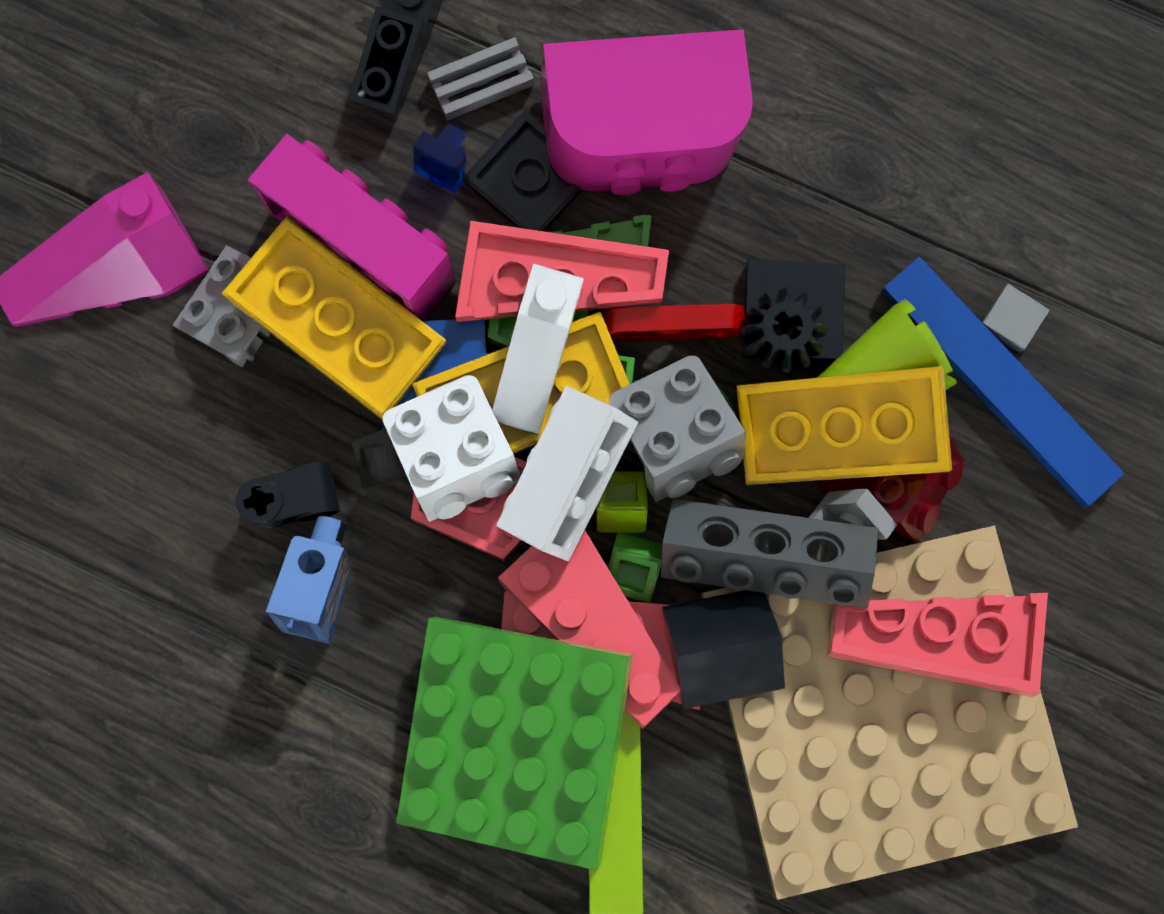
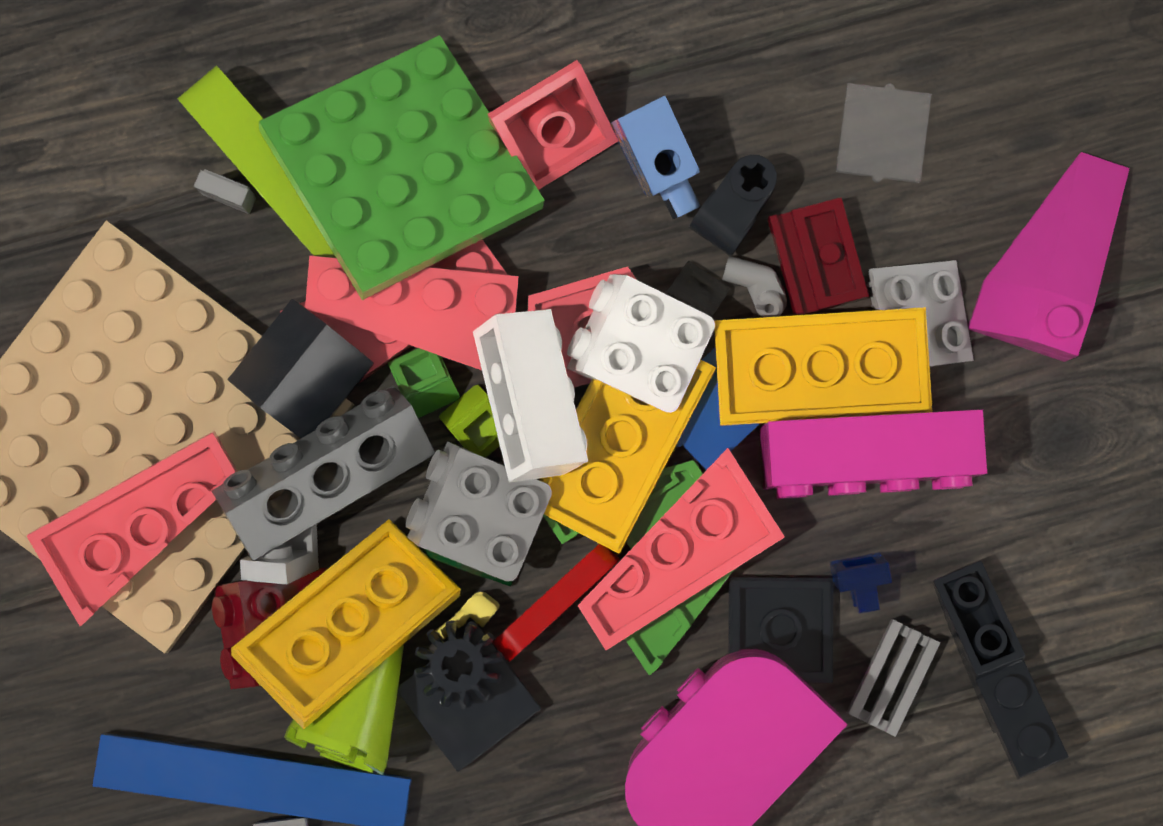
camera: 145 degrees right, 5 degrees up
white slope [492,263,584,435] -> none
none -> light grey tile [194,169,256,214]
none -> light yellow hand [436,592,500,639]
none -> coral slope [488,60,618,190]
none -> light grey arm [722,256,787,318]
none -> dark red plate [768,197,869,316]
none -> clear piece [836,83,931,183]

